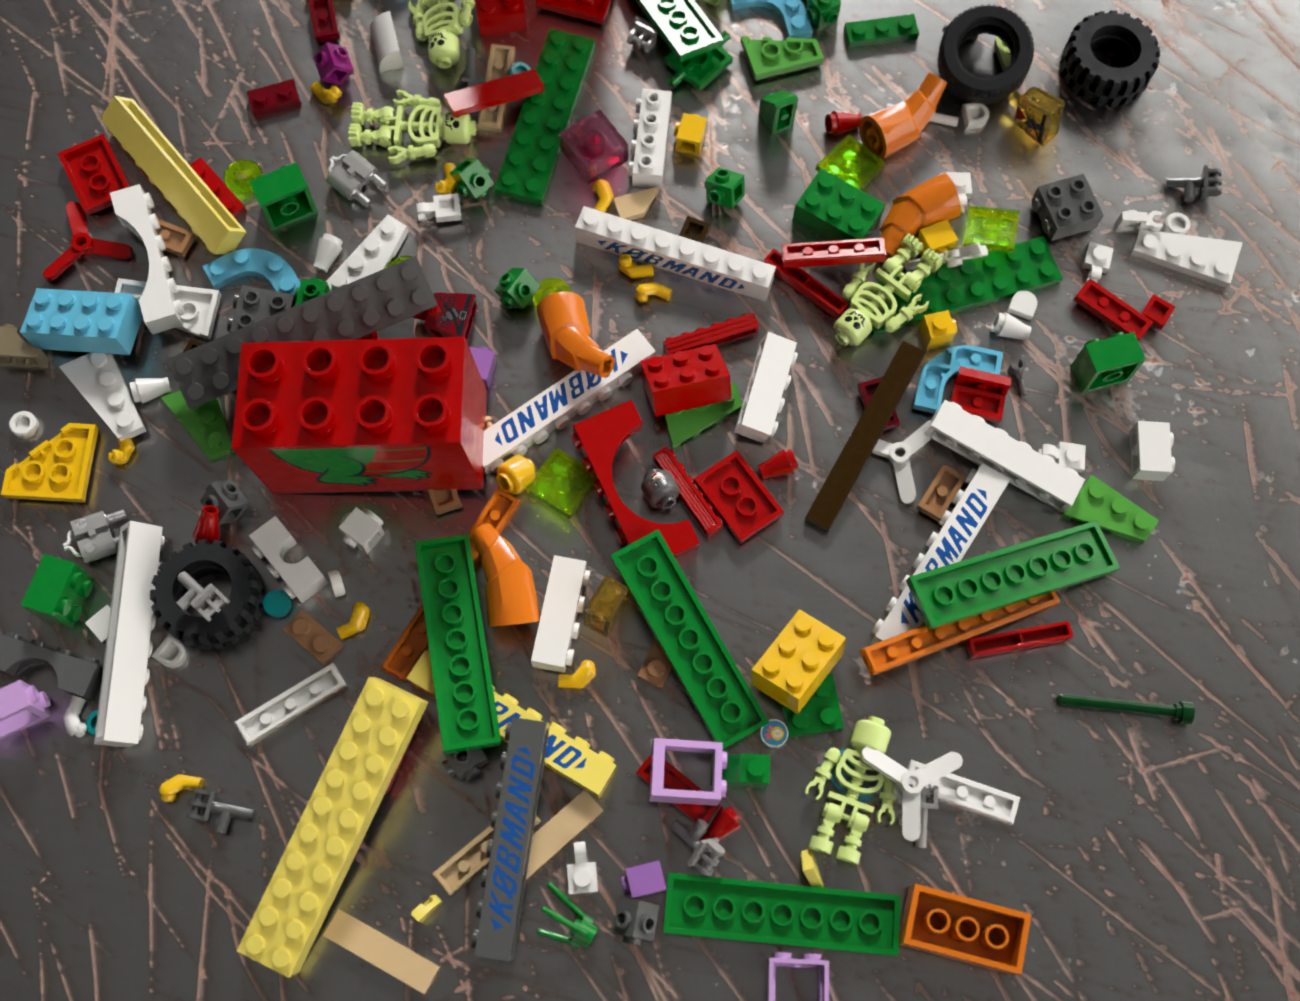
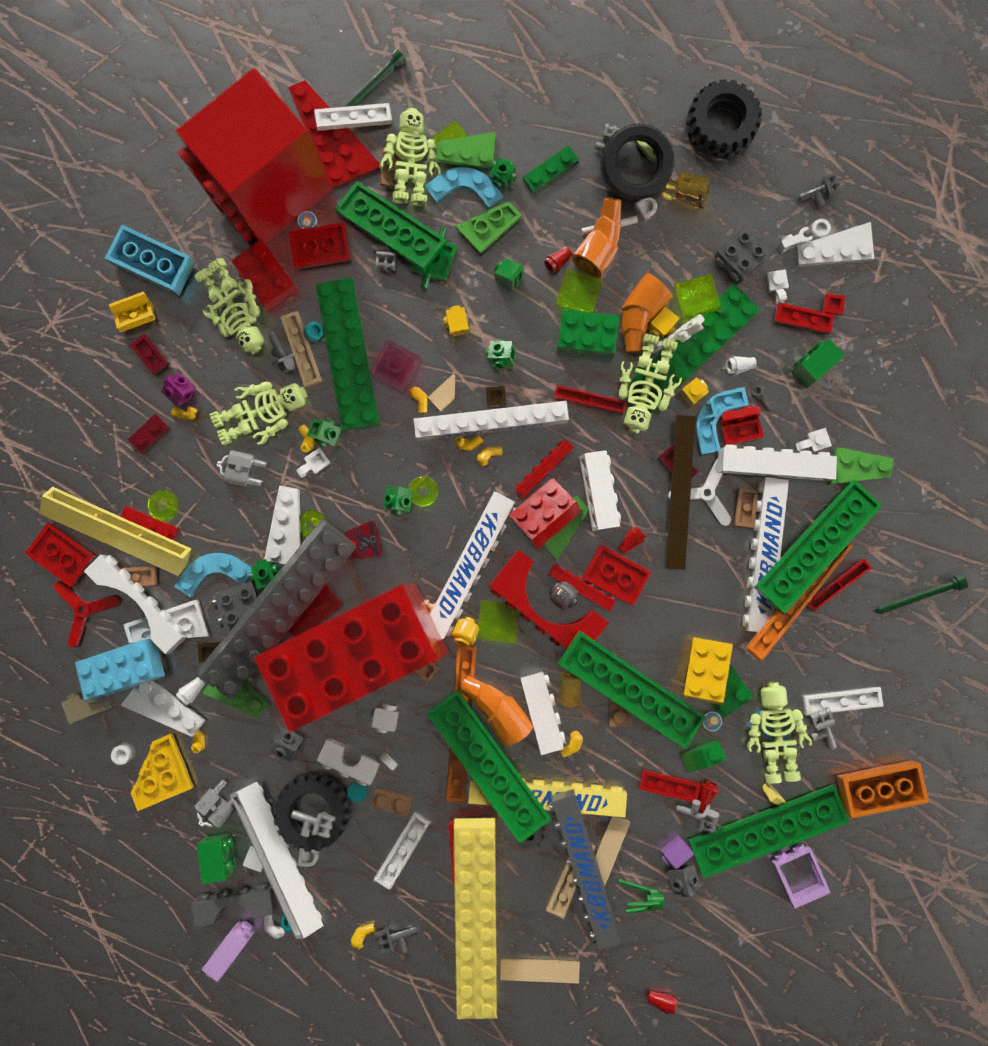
camera: 20 degrees left, 15 degrees up
red cone [192,505,221,545] -> none
green brick [249,162,318,231] -> none
white cone [313,233,343,273] -> none
yellow arm [336,602,370,640] -> none
white brick [370,11,404,73] -> none
light yellow tile [411,894,443,923] -> none
red tile [444,69,544,118] -> none
medium lavender brick [469,346,497,390] -> none
orange piece [536,292,615,378] -> none
white plate [567,842,598,895] -> none
white brick [628,89,672,189] -> none
lavender window [649,738,727,806] -> none
red tile [782,237,886,268] -> none
white piece [861,747,963,841] -> none
white plate [946,172,972,214] -> none
white tile [1007,291,1037,321] -> none
white brick [1130,421,1175,481] -> none

